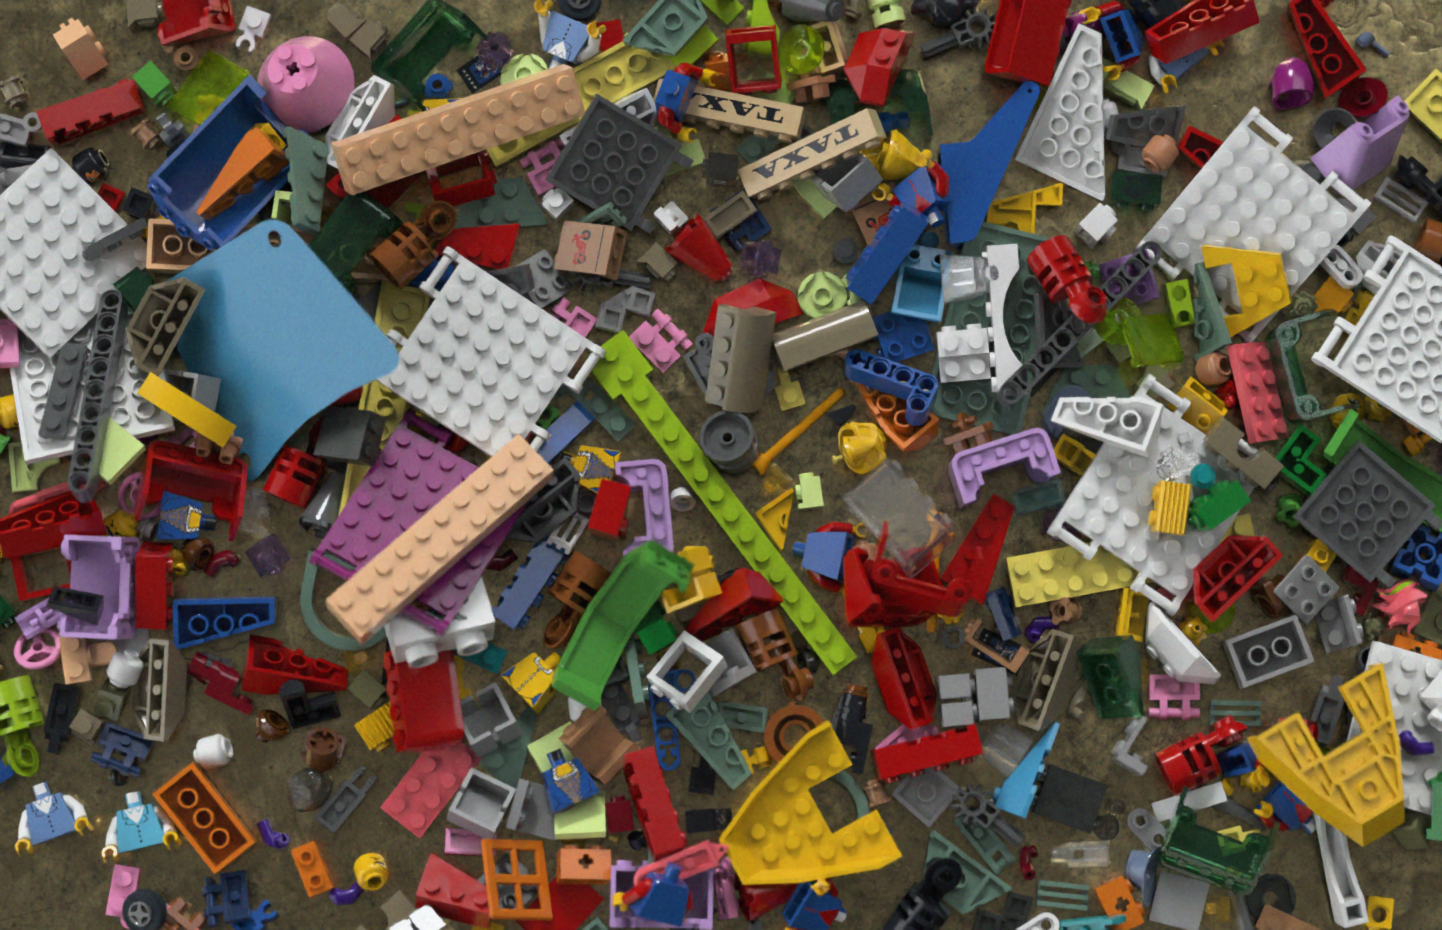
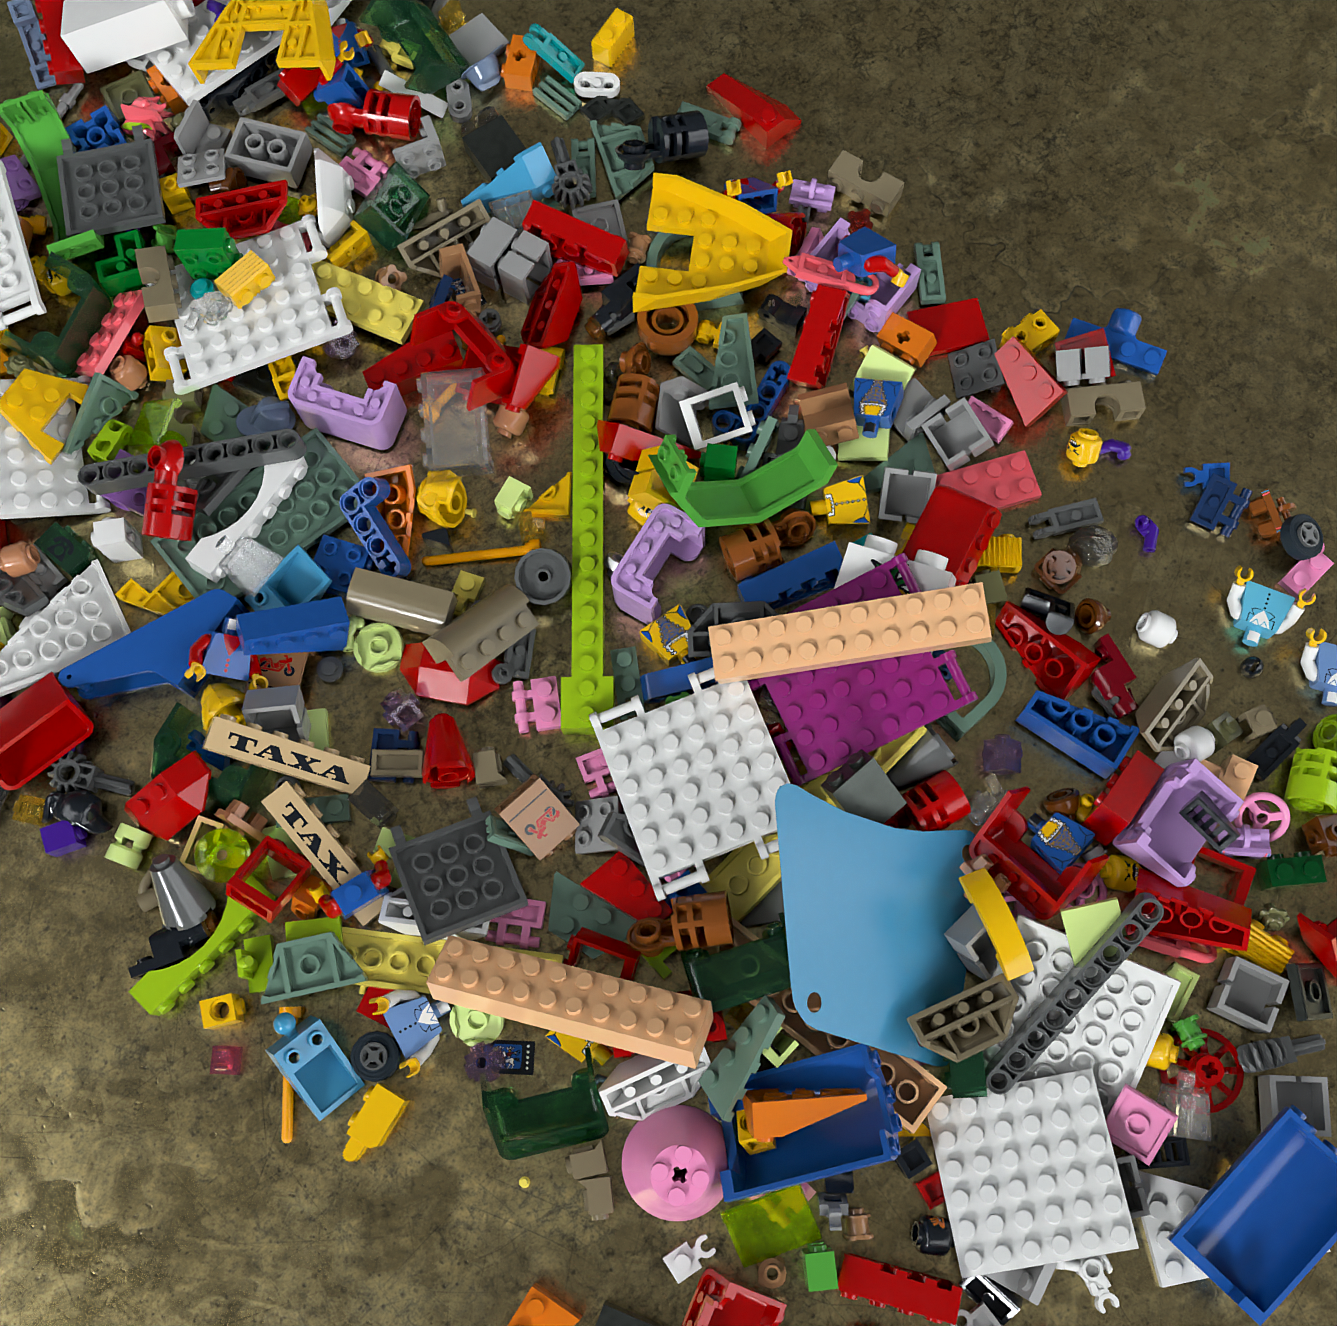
camera: 135 degrees left, 10 degrees down
dark grey plate [39,343,89,440] -> none
dark grey hinge [82,217,148,262] -> none
dark blue plate [90,721,154,778] -> none
orange brick [152,762,258,874] -> none
dark red arm [203,550,239,578] -> none
orange brick [290,840,336,898] -> none
blue brick [425,73,453,99] -> none
orange window [481,839,553,920] -> none
white brick [539,188,574,223] -> none
white tile [547,512,590,555] -> none
red wedge [588,478,631,543] -> none
light grey tile [595,286,656,334] -> none
dark red brick [605,796,635,834] -> none
black hinge [627,829,648,851] -> none
white bracket [654,202,688,236] -> none
blue torso [792,522,867,598] -> none
white plate [936,324,991,383] -> none
dark orange hips [944,412,994,454] -> none
clear light blue brick [1009,478,1066,517] -> none
dark red arm [1019,844,1038,881] -> none
dark purple arm [1025,616,1059,642] -> none
white wedge [1051,397,1164,458] -> none
clear torso [1052,840,1111,868] -> none

